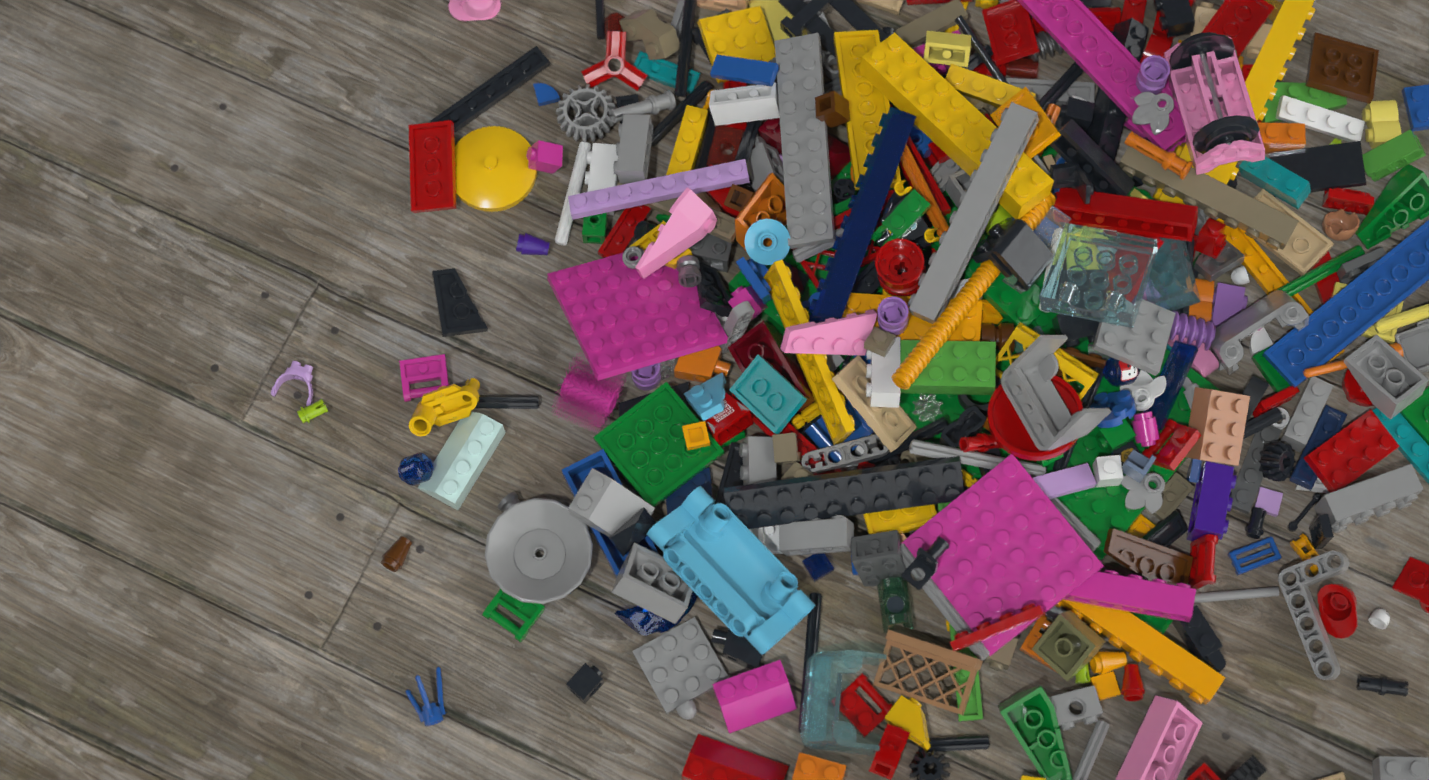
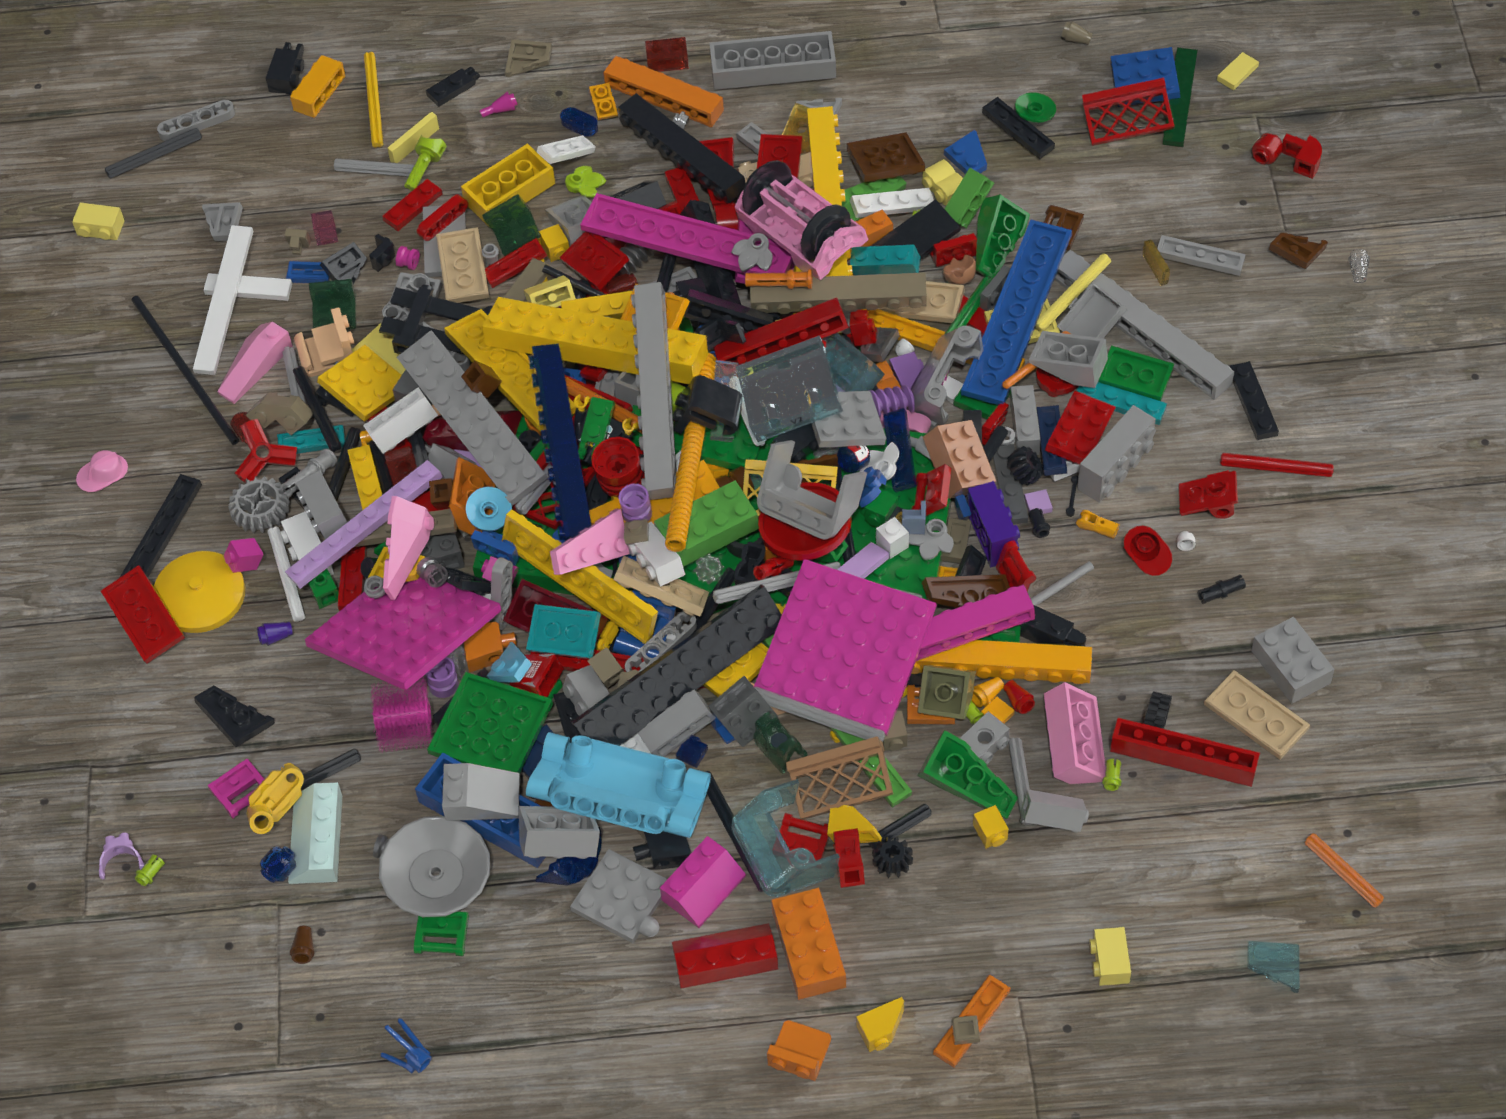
camera: 30 degrees left, 15 degrees down
blue tile [533,83,560,106] -> none
black brick [566,663,604,704] -> none
black slope [609,507,656,556] -> none
light orange plate [682,421,710,451] -> none
blue tile [710,55,779,87] -> none
black bracket [902,537,949,590] -> none
red plate [950,603,1046,651] -> none
dark pink brick [1132,411,1160,447] -> none
medium lavender wheel [1136,55,1170,95] -> none
blue tile [1227,537,1282,576] -> none
light grey beam [1278,551,1349,680] -> none
black plate [1309,514,1334,549] -> none

